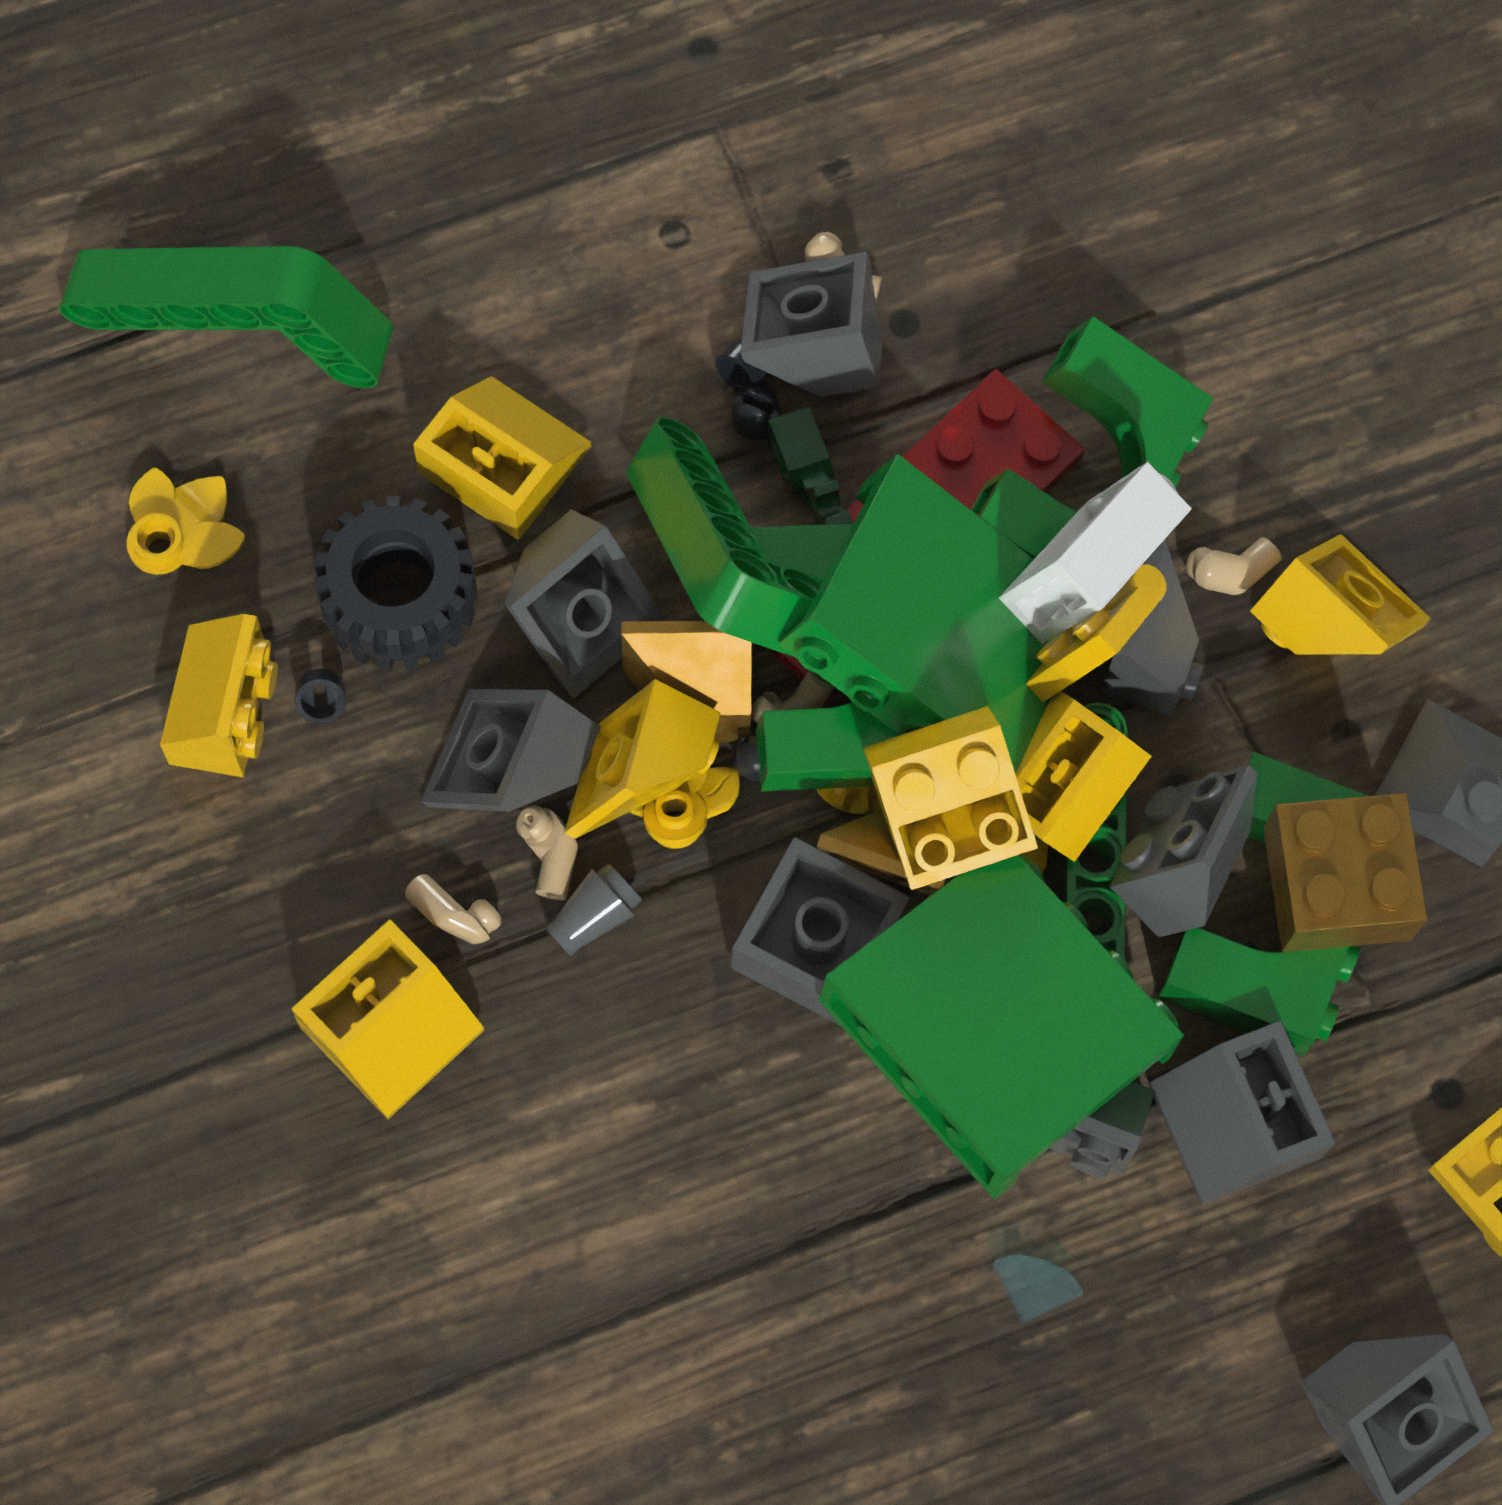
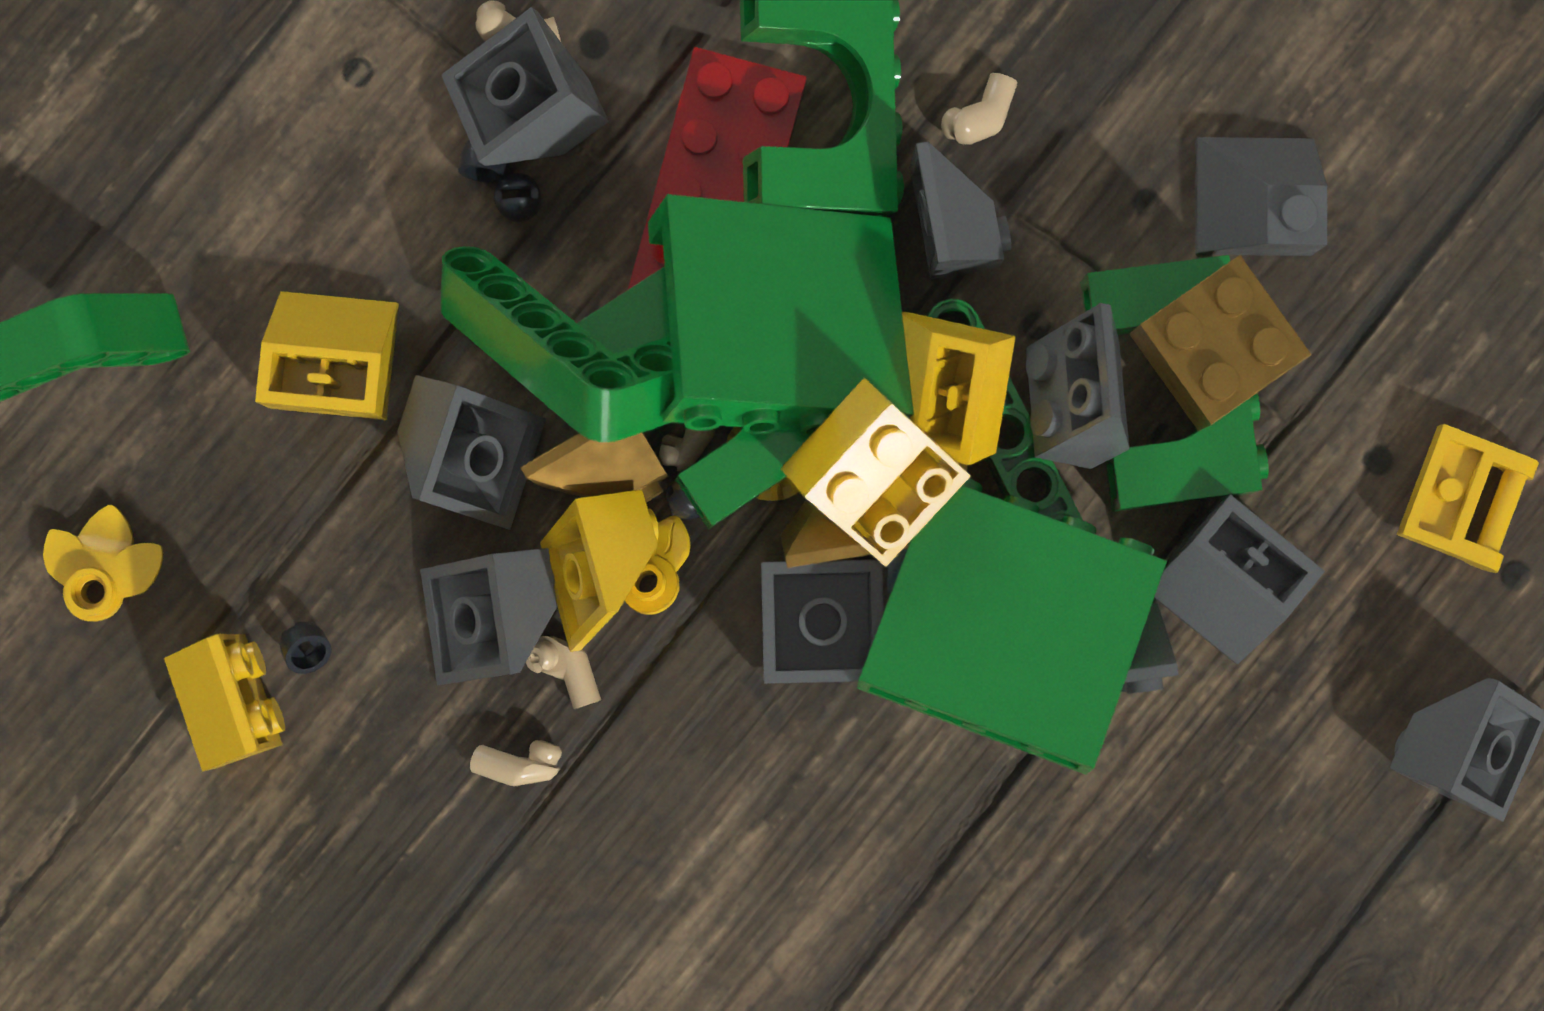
camera: 25 degrees left, 15 degrees up
yellow slope [292,919,484,1119] -> none
black tyre [314,496,477,671] -> none
dark grey cone [545,862,642,956] -> none
dark green piece [767,407,853,525] -> none
clear light blue tile [992,1255,1084,1325] -> none
white window [999,462,1192,644] -> none
yellow plate [1026,564,1167,702] -> none
yellow slope [1250,534,1431,655] -> none

